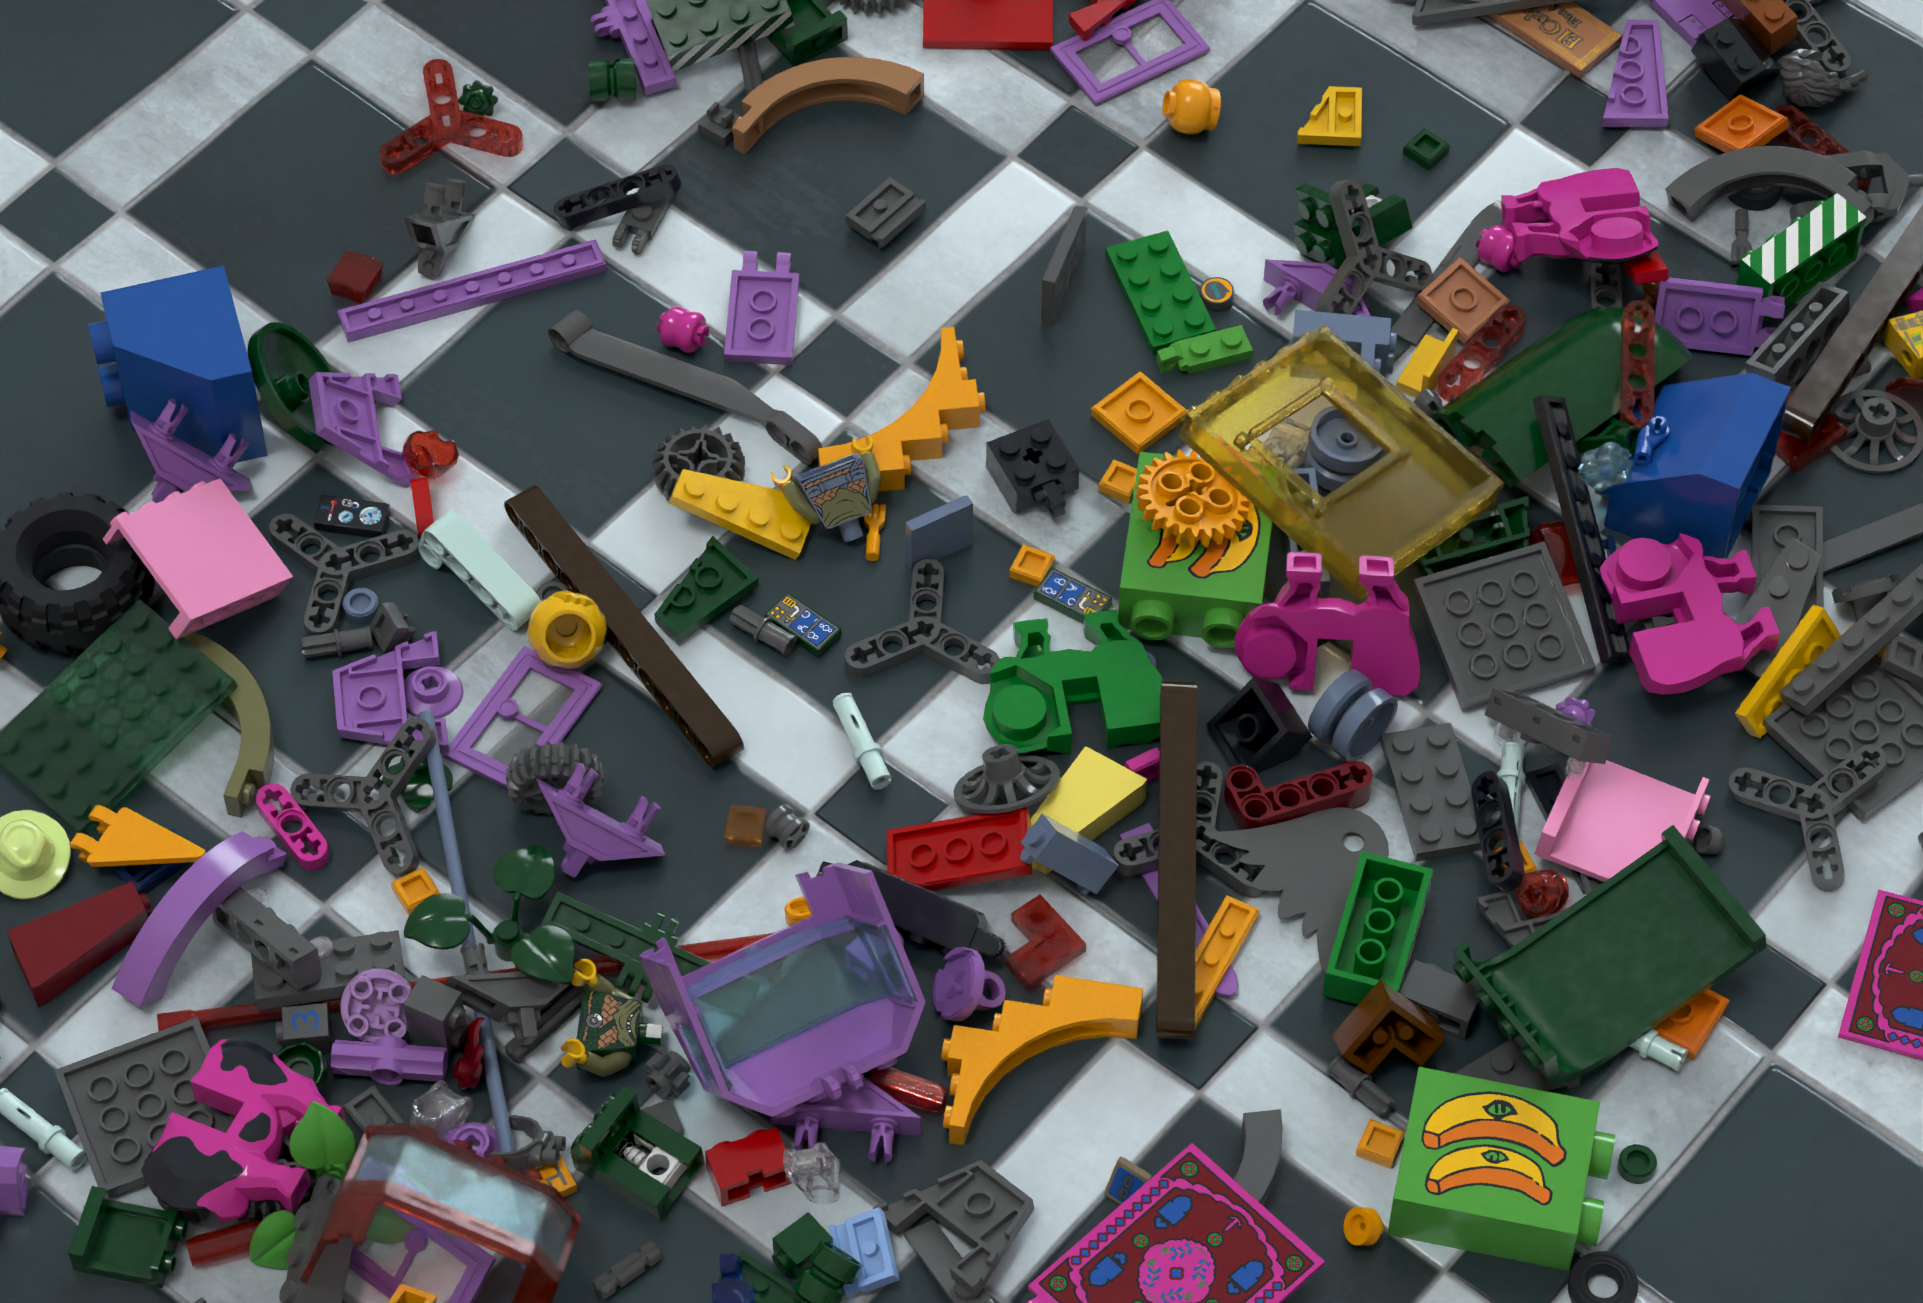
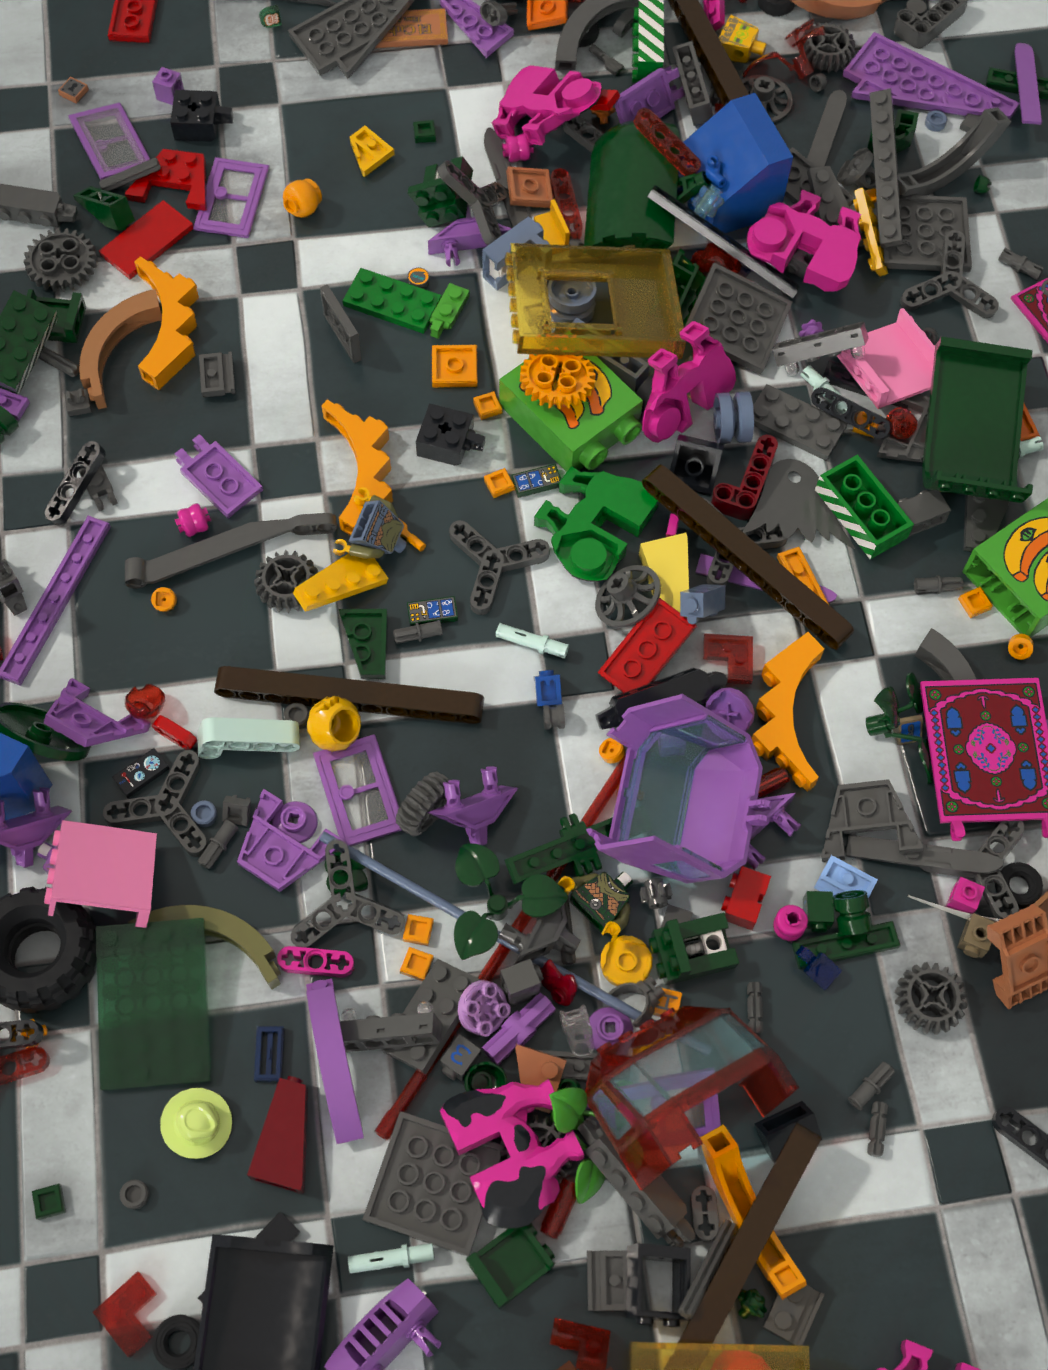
camera: 50 degrees left, 10 degrees up
light orange flag [69,805,206,867] -> none
clear orange tile [725,805,767,847] -> none
clear piece [783,1142,841,1204] -> none
sand blue tile [905,495,973,572] -> none
reddish brown brick [1332,980,1446,1075] -> none
none -> light orange arch [134,256,199,391]
none -> light orange tile [151,587,177,612]
none -> light orange tile [400,947,434,981]
none -> dark grey piece [480,1,518,26]
none -> nougat wing [515,1043,566,1113]
none -> blue bracket [533,670,562,706]
none -> yellow tile [600,935,653,986]
none -> dark pink piece [773,905,808,941]
none -> dark green plant [866,672,934,784]

